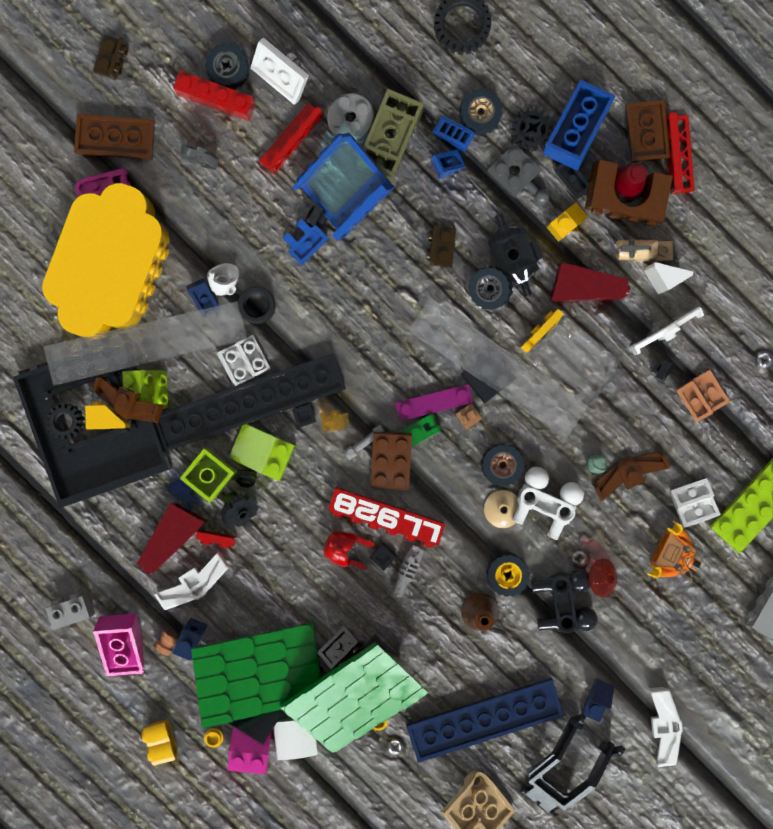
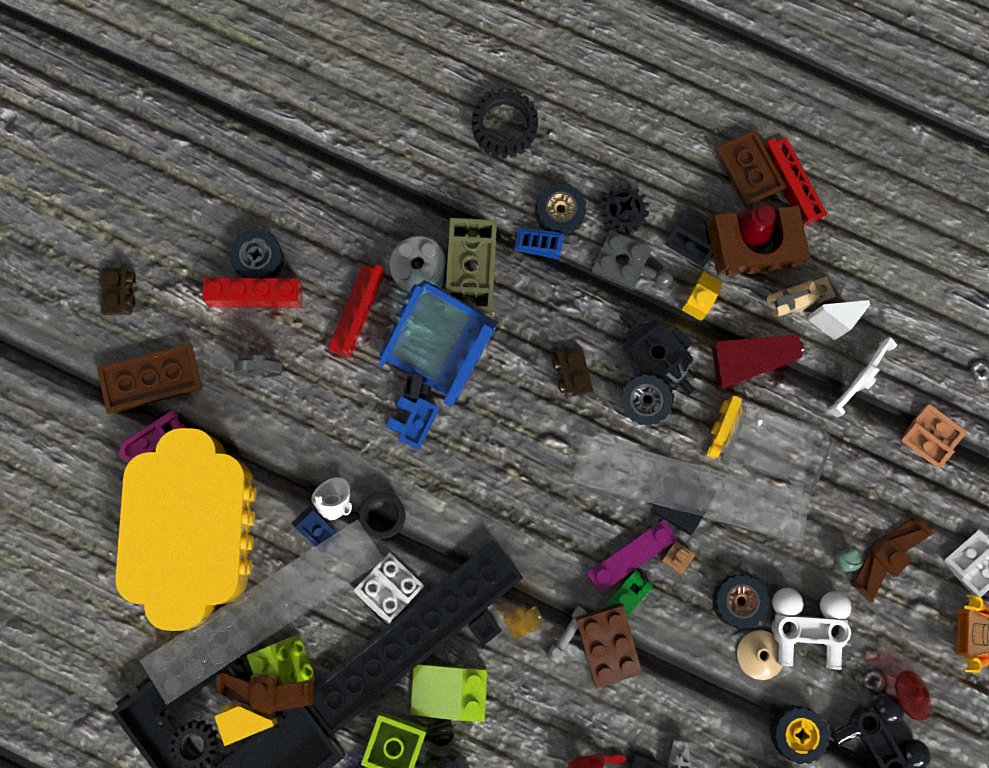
camera: 30 degrees left, 10 degrees down
white plate [250,38,309,105] -> none
red brick [328,487,445,548] -> none
blue slope [431,150,466,180] -> none
blue brick [543,79,615,171] -> none
black tile [650,360,673,384] -> none

